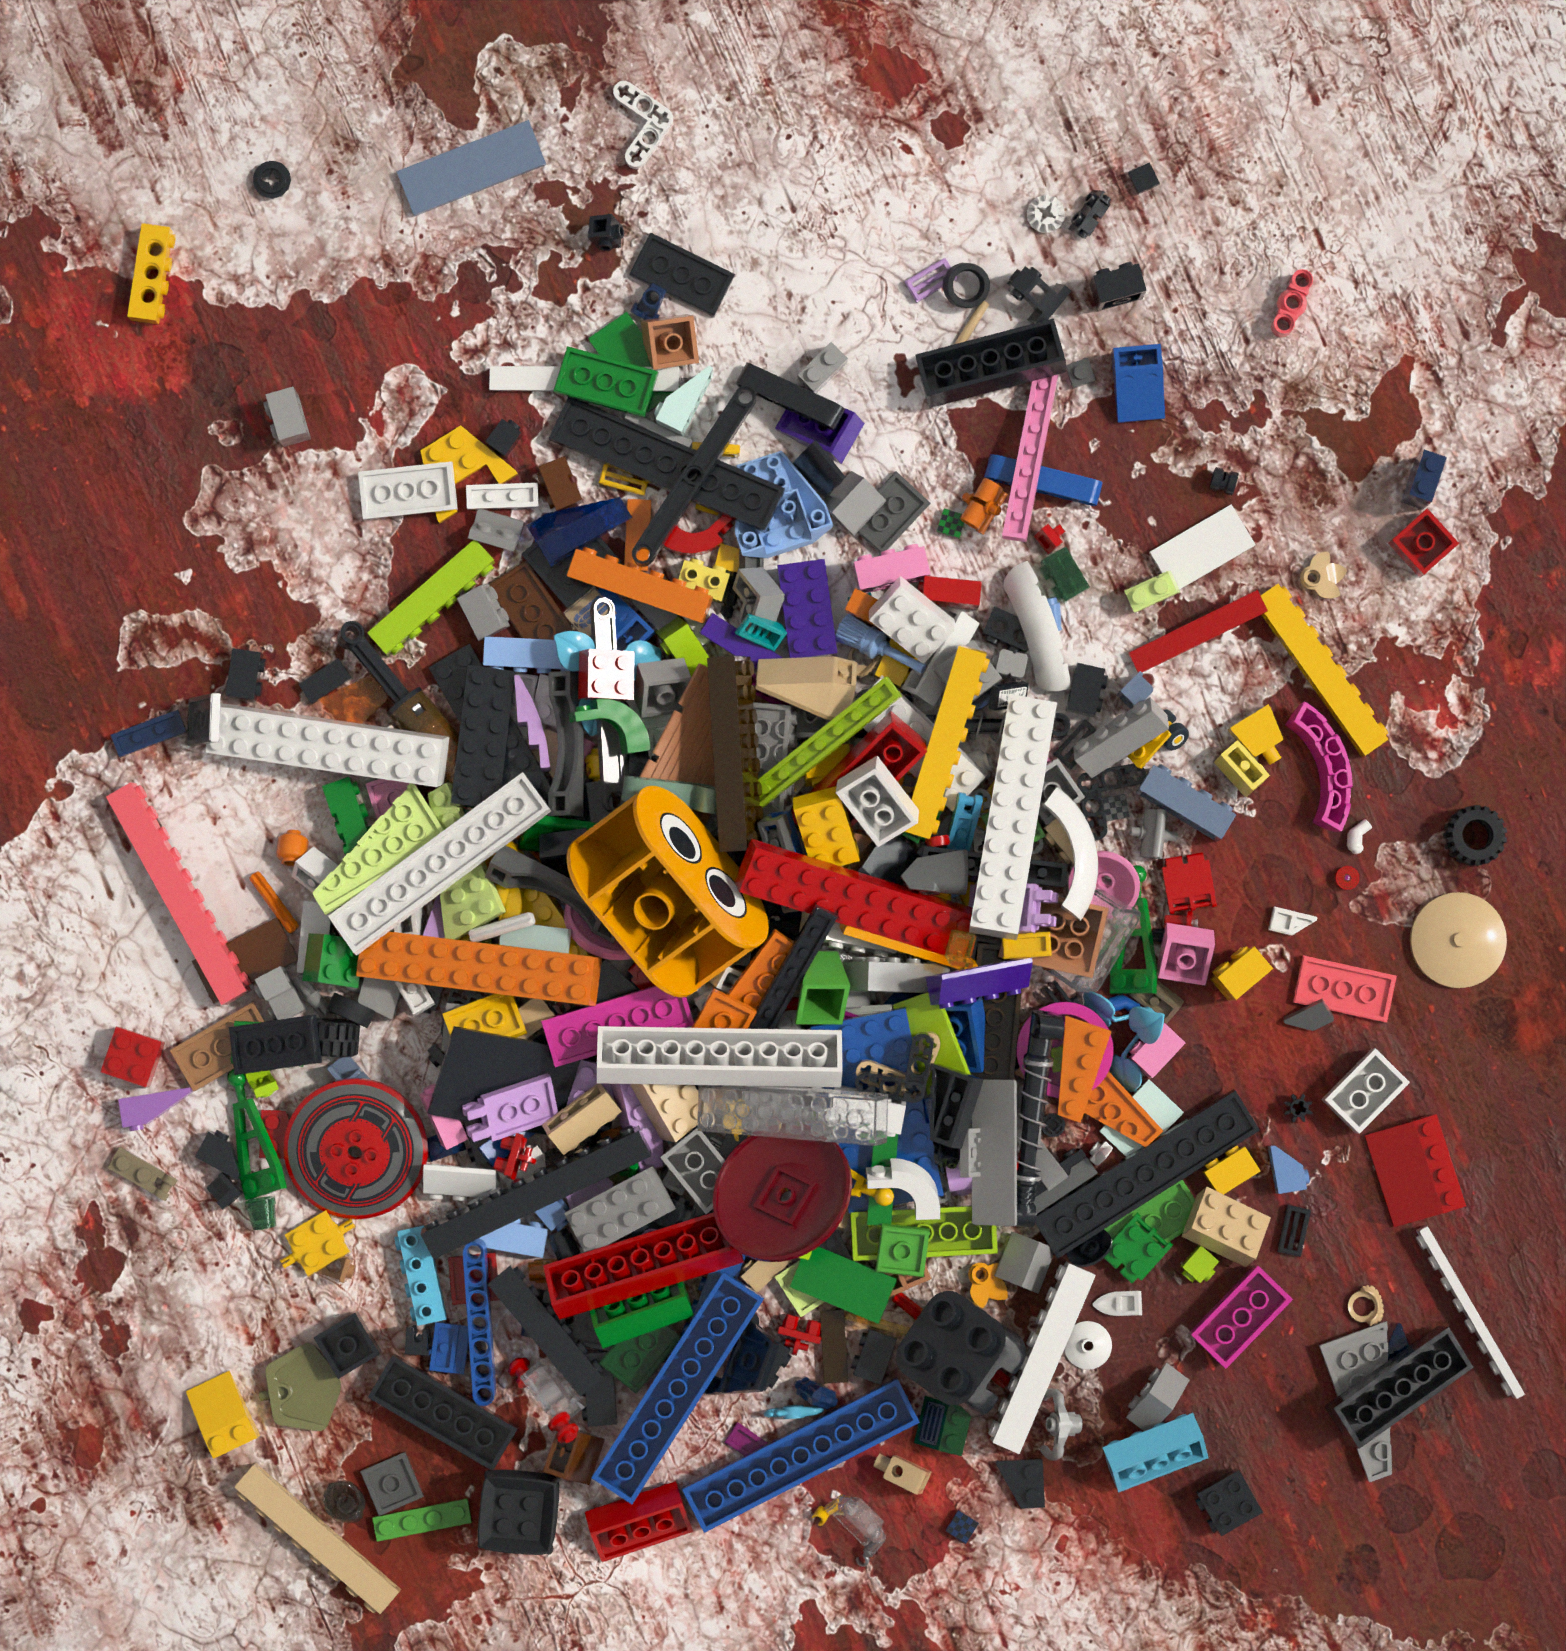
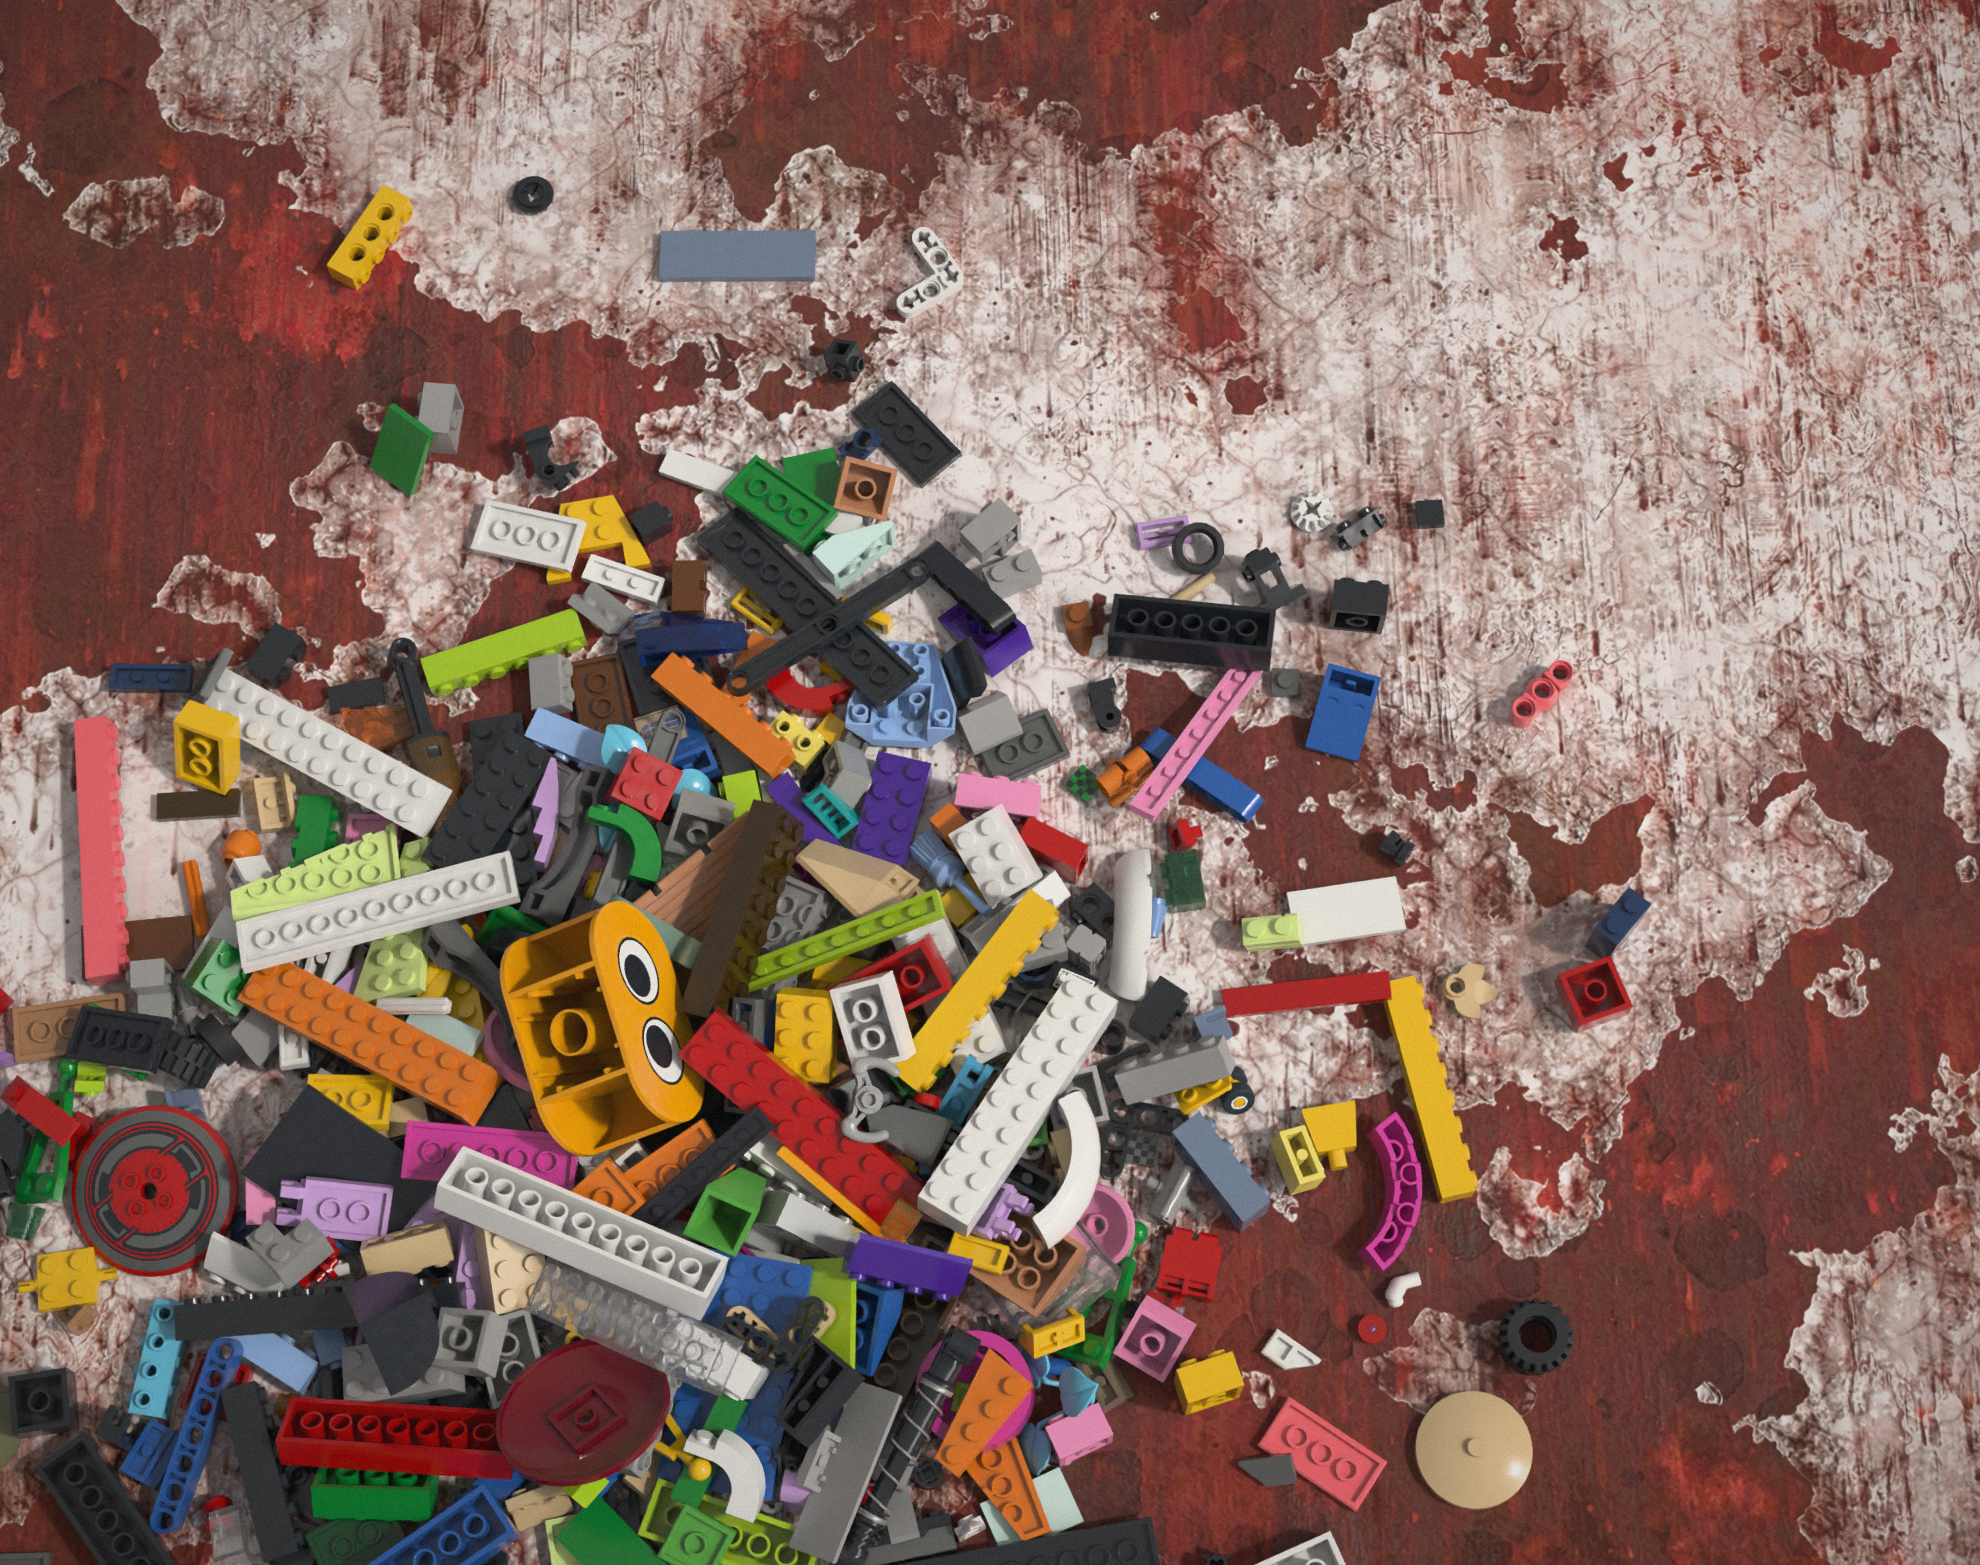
camera: 30 degrees right, 15 degrees down
none -> red slope [0,1075,81,1147]
none -> dark brown tile [156,788,241,822]
none -> yellow brick [173,700,241,795]
none -> light grey brick [245,1217,335,1289]
none -> tan bracket [252,771,298,833]
none -> black brick [343,1271,440,1396]
none -> green tile [370,403,434,496]
none -> light grey slope [431,1307,509,1378]
none -> black tile [522,425,581,493]
none -> light grey piece [841,1056,900,1143]
none -> light grey brick [960,498,1022,563]
none -> yellow hinge [1019,1307,1085,1359]
none -> dark orange plate [1062,601,1093,657]
none -> black leg [1087,677,1122,734]

